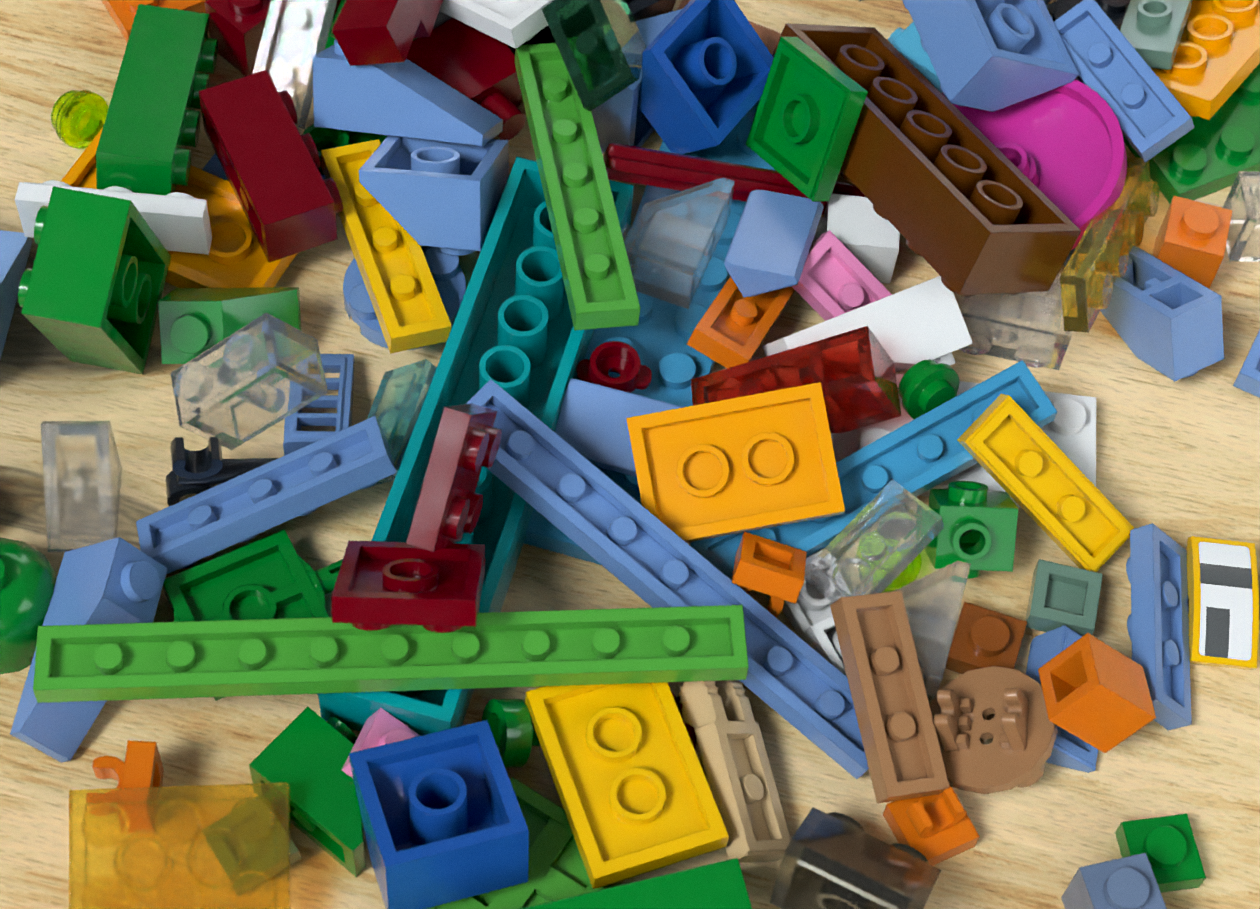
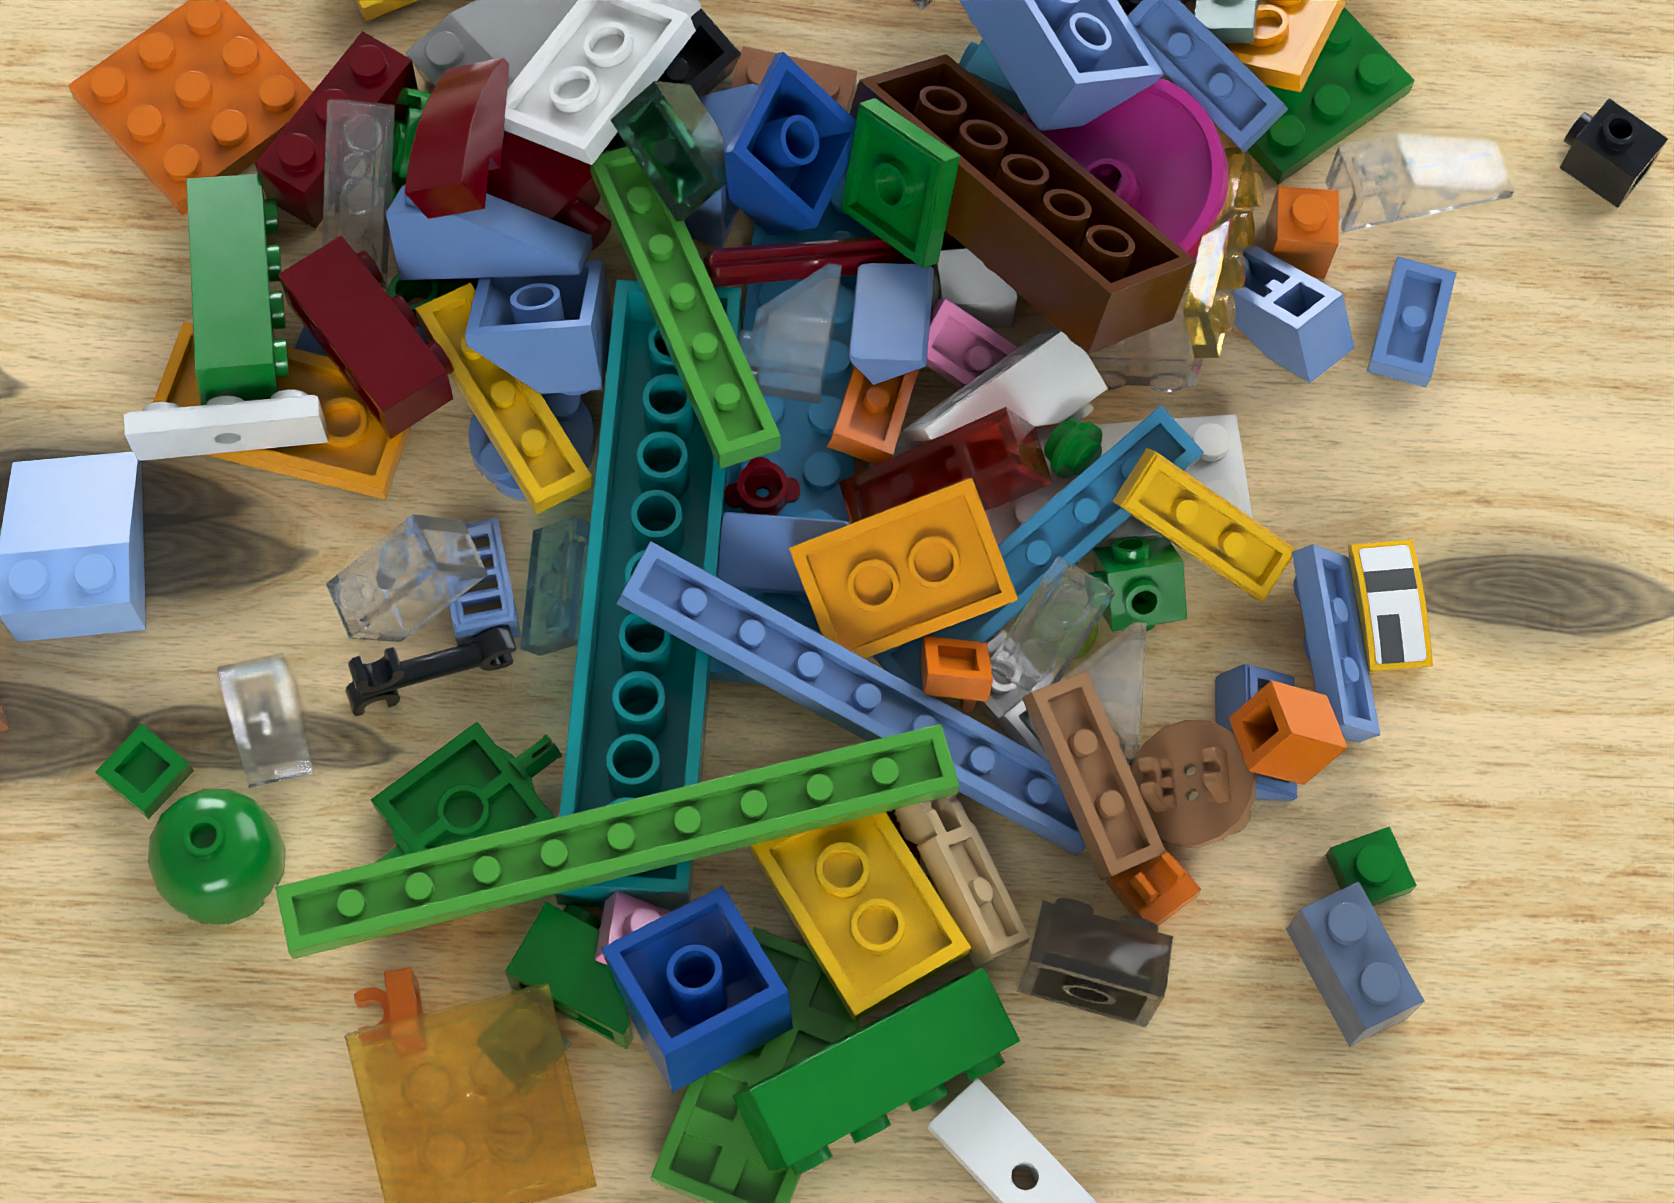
camera: 10 degrees left, 10 degrees up
medium blue slope [10,537,168,763] -> none
green brick [18,186,171,375] -> none
clear neon green plate [51,90,109,149] -> none
medium blue plate [136,416,397,574] -> none
green slope [158,287,302,364] -> none
dark red plate [331,541,485,633] -> none
dark red plate [406,404,502,552] -> none
green tile [482,699,541,768] -> none
dark orange plate [944,601,1027,674] -> none
sand green plate [1025,559,1103,636] -> none

